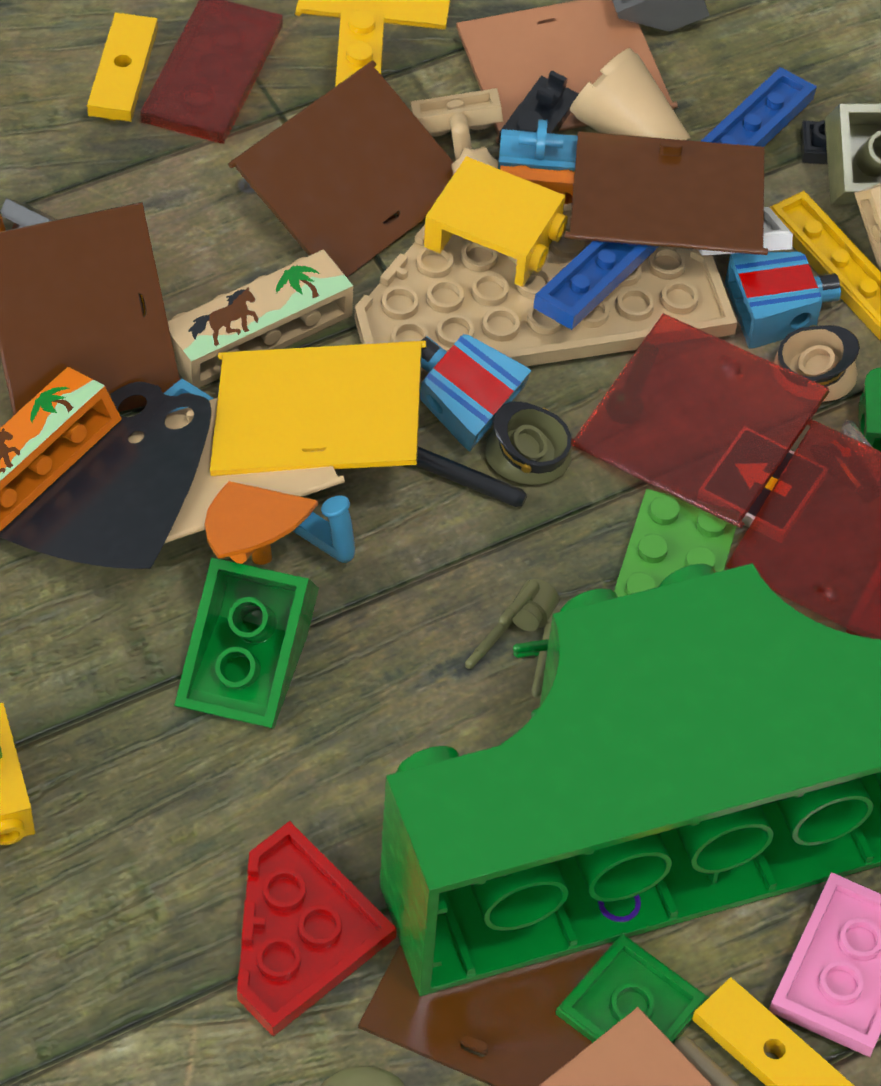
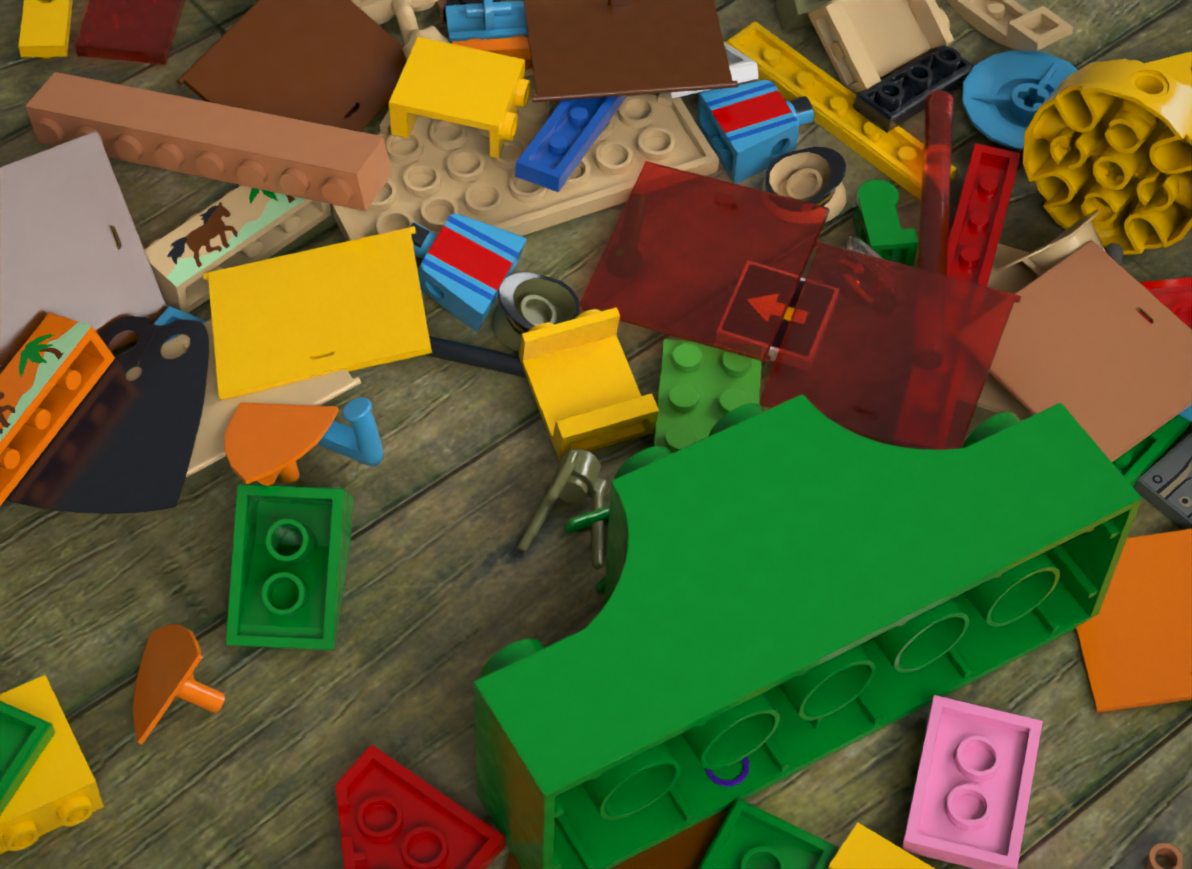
camera: 10 degrees left, 0 degrees up
none -> nougat brick [25,72,392,211]
none -> orange shield [133,624,225,744]
none -> yellow panel [519,307,659,460]

